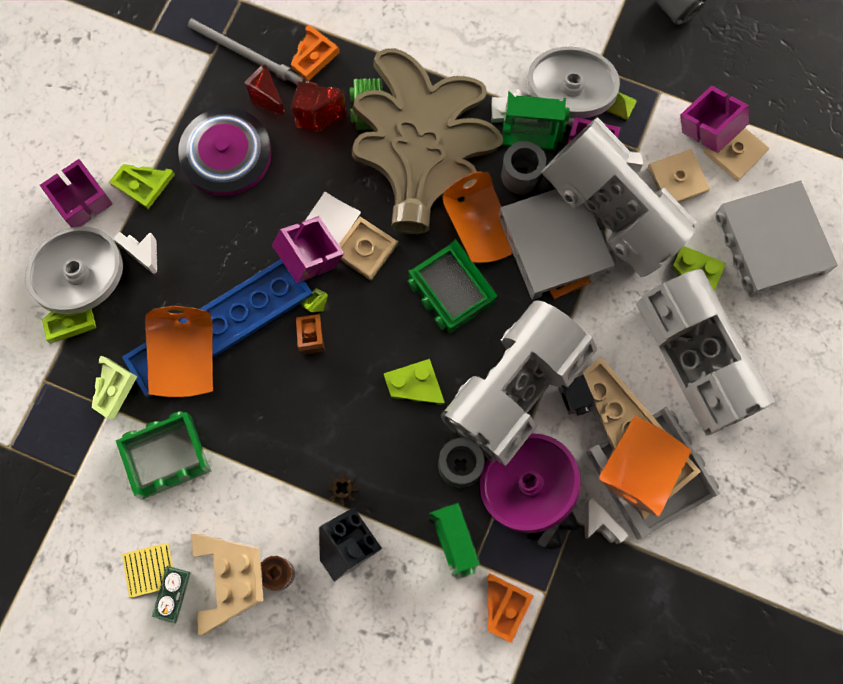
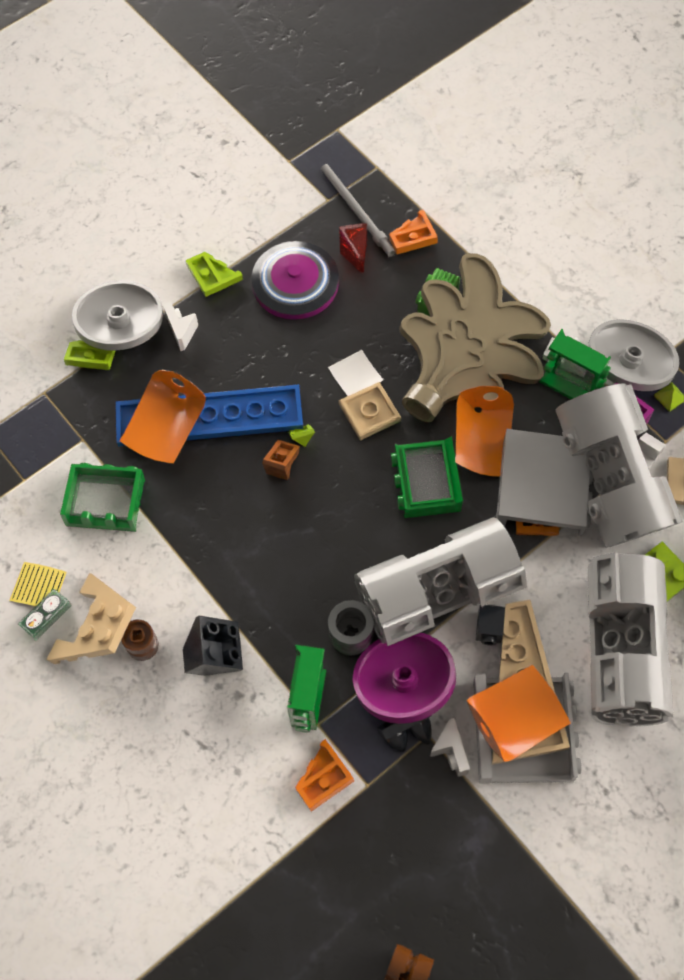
camera: 30 degrees right, 10 degrees down
magenta piece [39,159,113,227] -> none
yellowish green wing [92,356,137,420] -> none
magenta piece [272,216,344,283] -> none
clear red slope [291,81,347,132] -> none
dark brown gear [327,473,359,506] -> none
lime wing [384,359,444,405] -> none
dark grey piece [501,141,546,195] -> none

